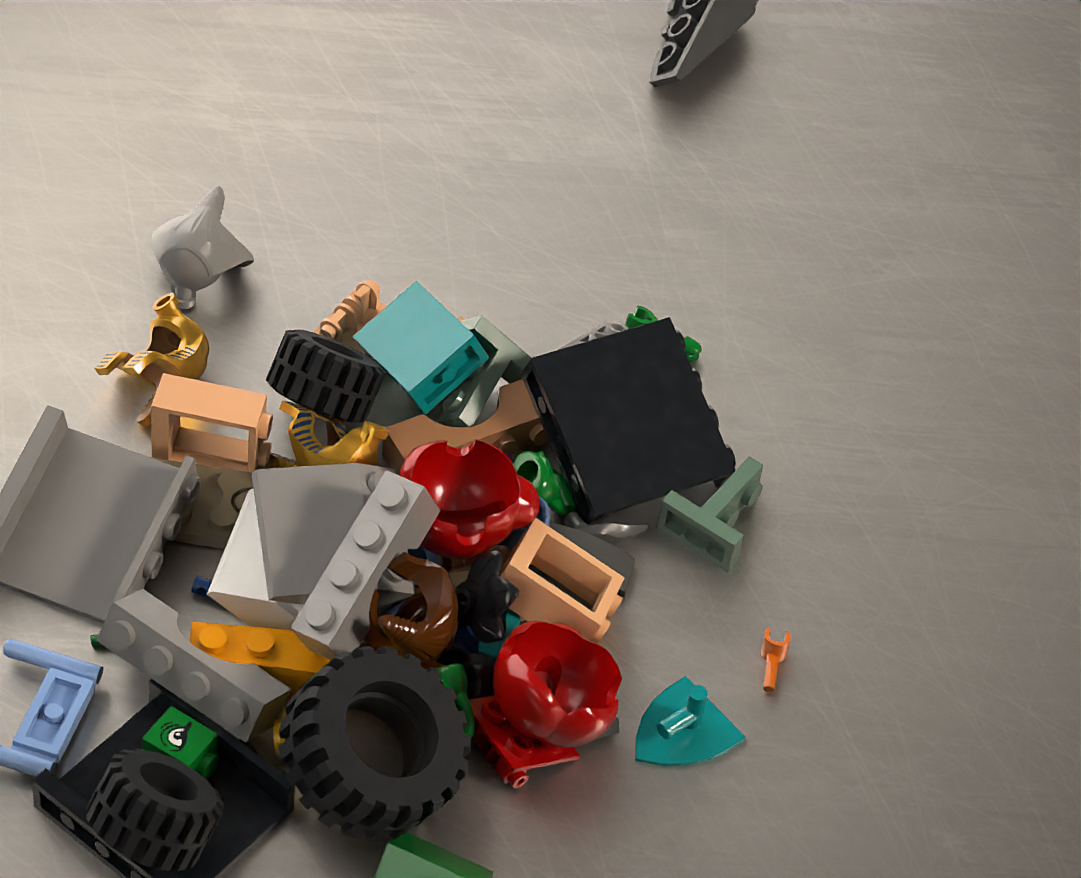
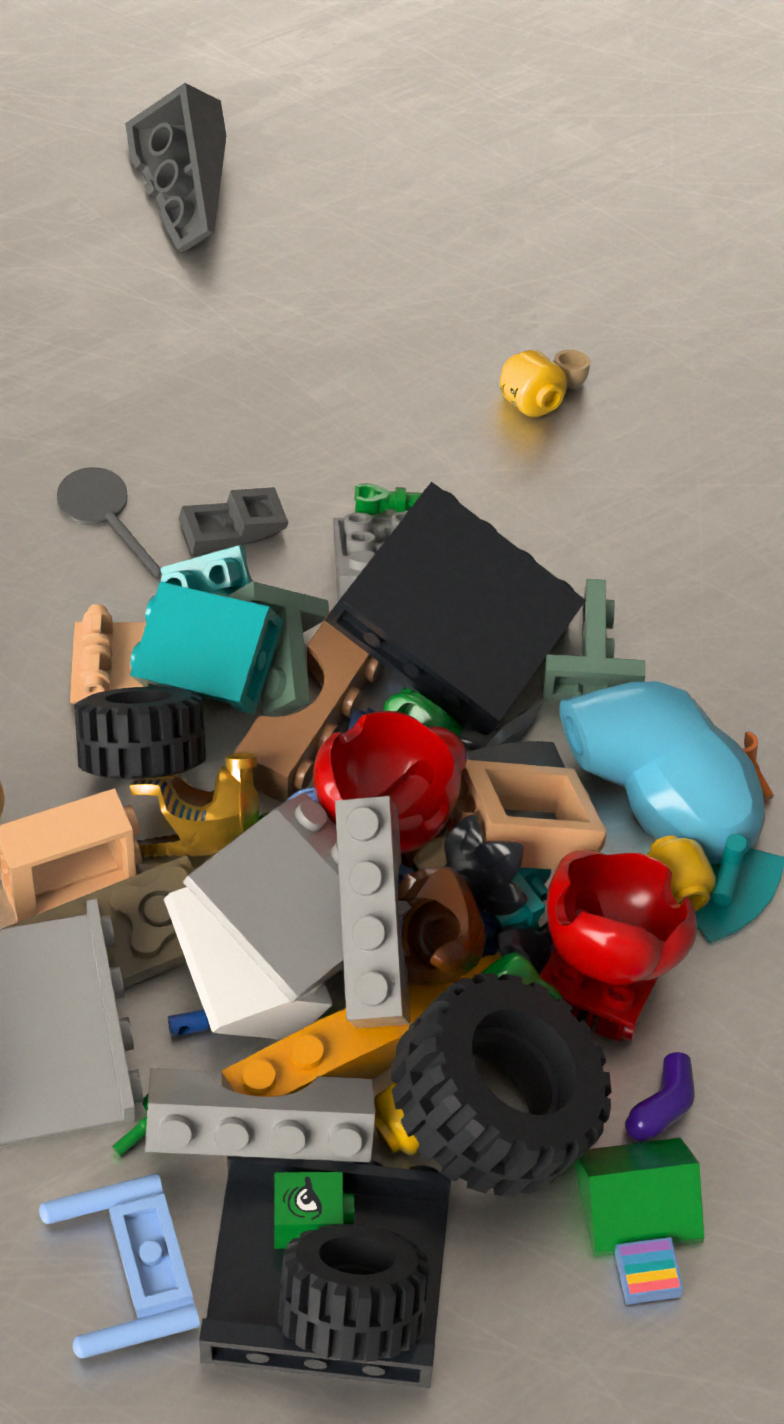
camera: 30 degrees left, 5 degrees up
none -> dark grey piece [57,467,162,577]
none -> teal hips [160,545,253,596]
none -> dark grey slope [179,487,288,554]
none -> yellow head [500,349,567,418]
none -> tan hinge [554,350,590,389]
none -> medium azure piece [559,681,765,864]
none -> dark purple arm [625,1052,695,1141]
none -> yellow head [646,835,716,912]

